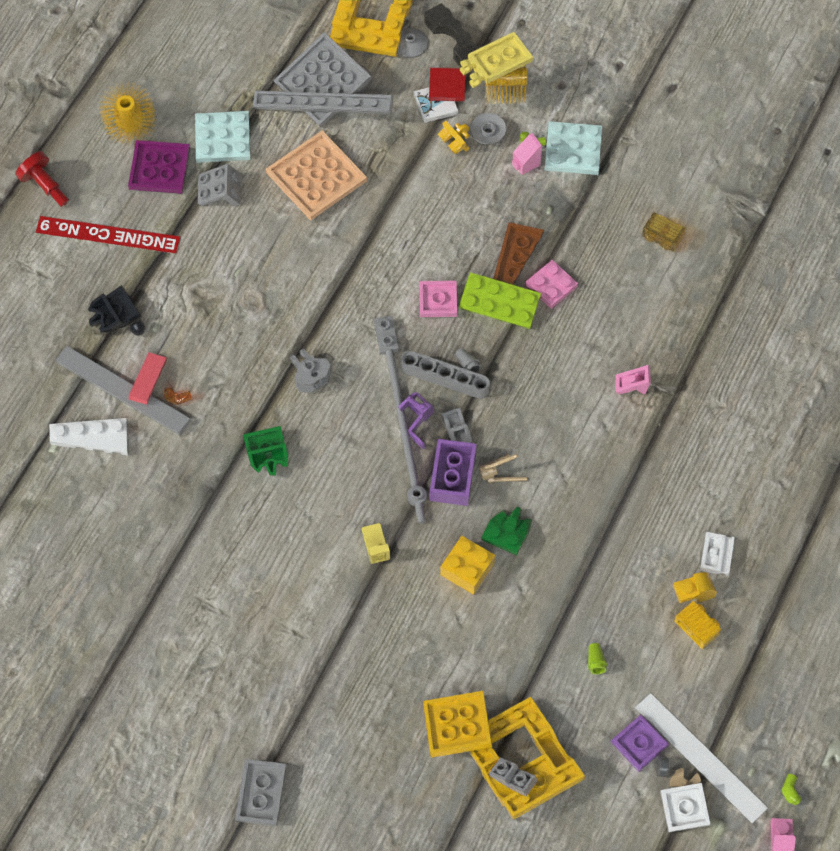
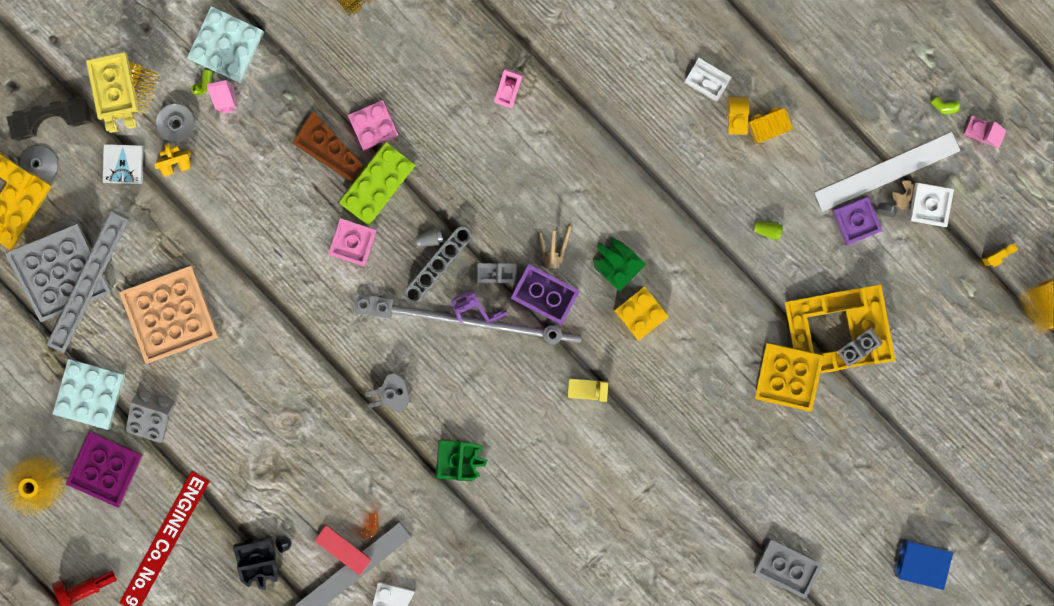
camera: 70 degrees left, 25 degrees up
red tile [429,68,465,102] -> none

